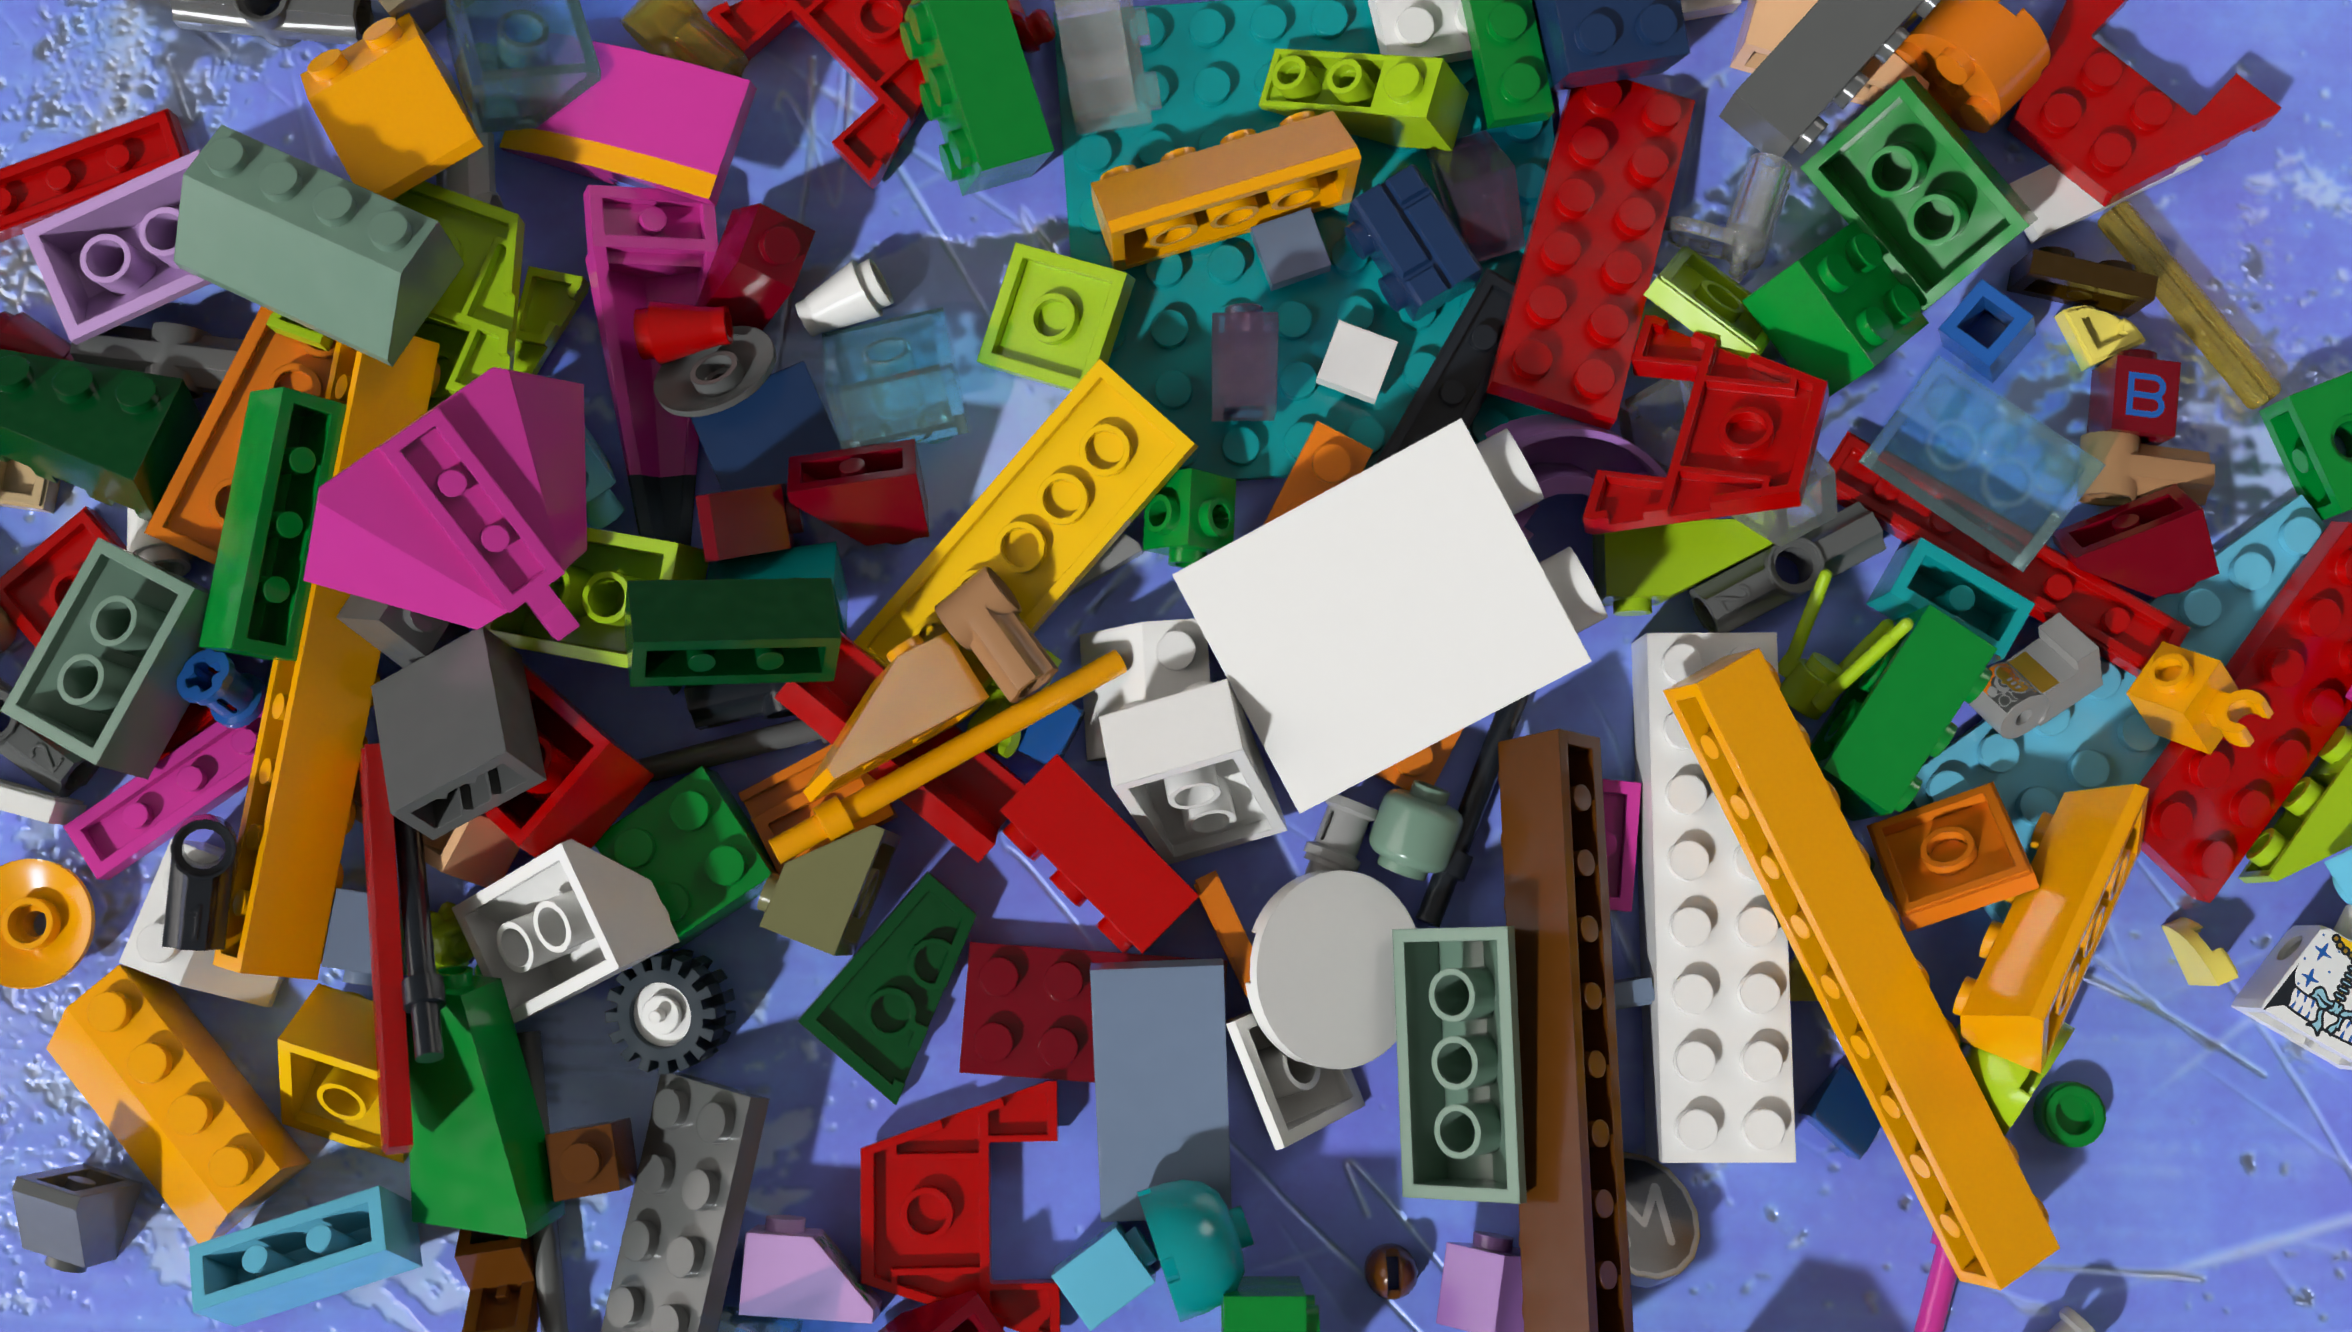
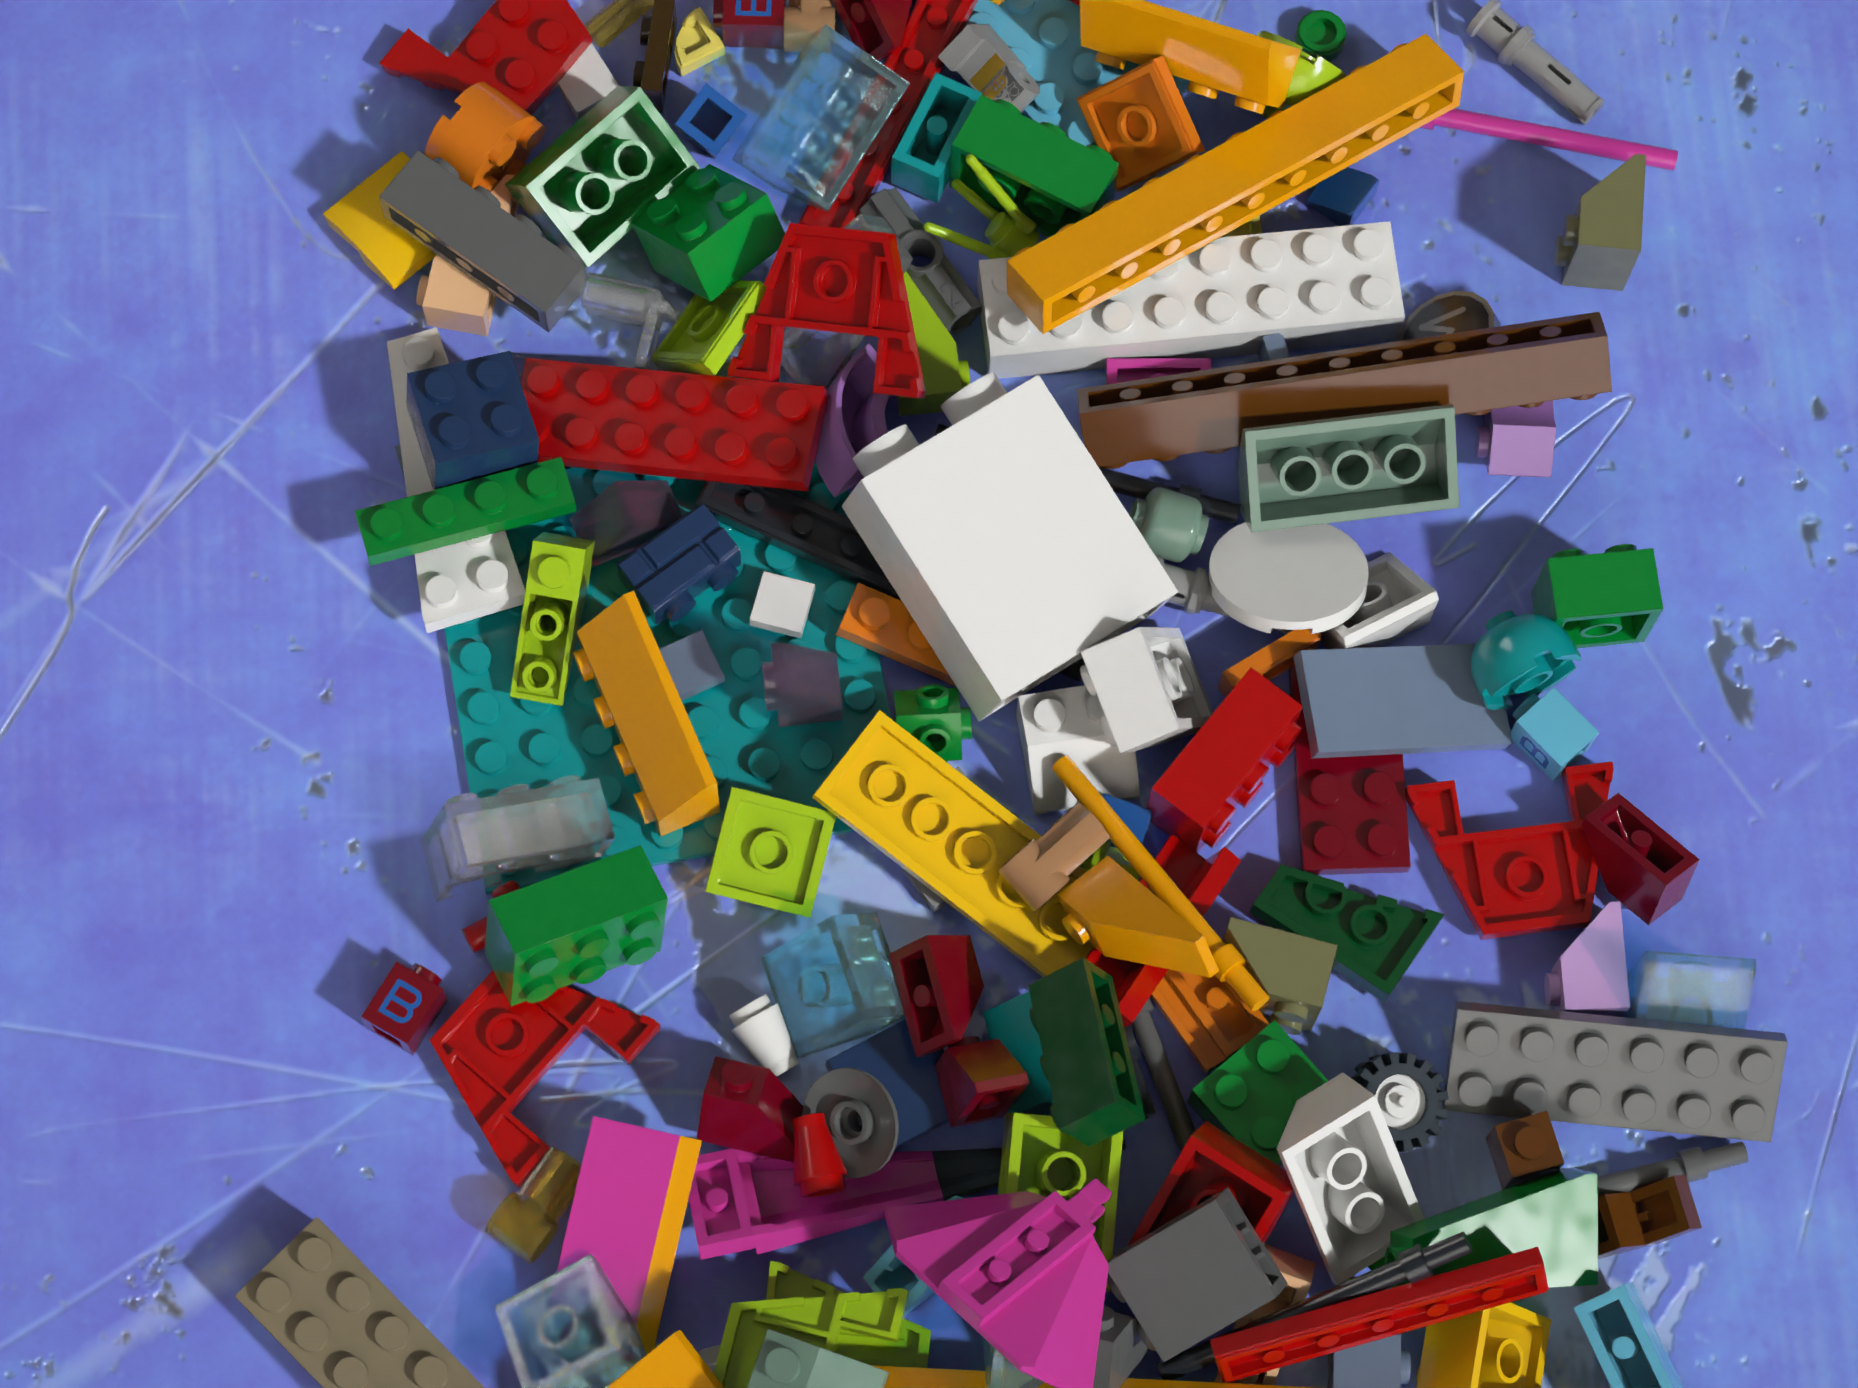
camera: 100 degrees left, 10 degrees down
reddish brown hinge [1364,1243,1418,1299] -> none

